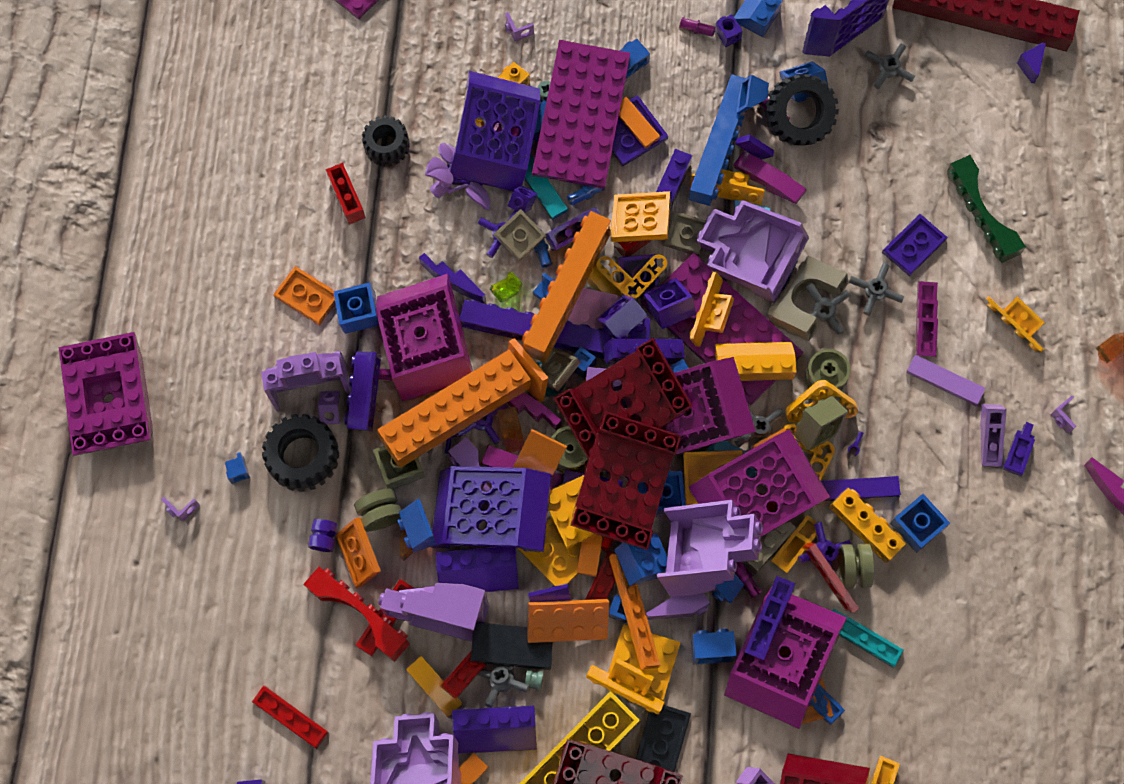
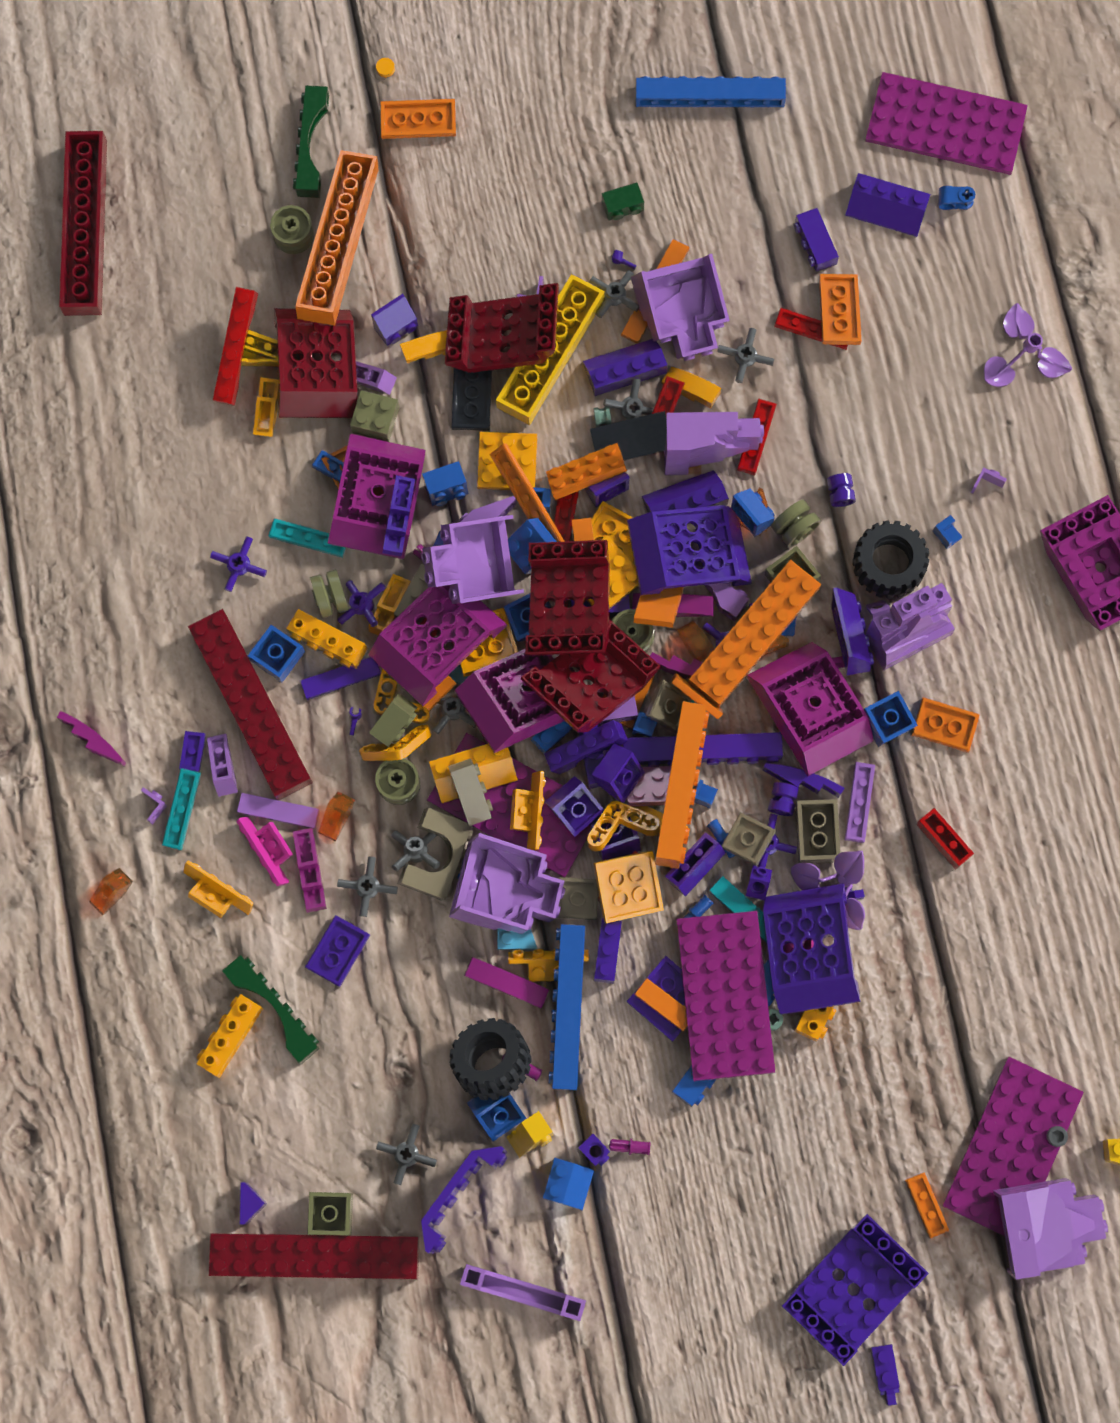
camera: 165 degrees right, 5 degrees up
red arch [303,567,410,663] -> none
orange tile [336,517,381,588] -> none
black tyre [362,116,410,167] -> none
clear neon green bracket [489,271,523,303] -> none
medium lavender bracket [505,12,534,41] -> none
light orange bracket [586,659,664,715] -> none
blue slope [736,75,769,114] -> none
dark purple tile [736,135,774,160] -> none
red tile [803,542,859,613] -> none
none -> teal tile [162,768,201,850]
none -> dark red brick [188,609,313,800]
none -> light orange brick [196,994,263,1078]
none -> dark purple bar [210,536,267,592]
none -> dark pink bracket [236,817,293,886]
none -> olive brick [308,1192,353,1236]
none -> clear orange slope [318,792,355,842]
none -> olive brick [350,390,399,442]
none -> dark tan brick [448,758,493,826]
none -> yellow wedge [506,1111,553,1158]
none -> dark grey bar [717,328,774,383]
none -> dark purple wheel [768,782,799,816]
none -> dark tan brick [795,799,840,863]
none -> orange plate [819,274,862,345]
none -> medium lavender tile [844,762,875,843]
none -> medium lavender plant [984,303,1072,387]

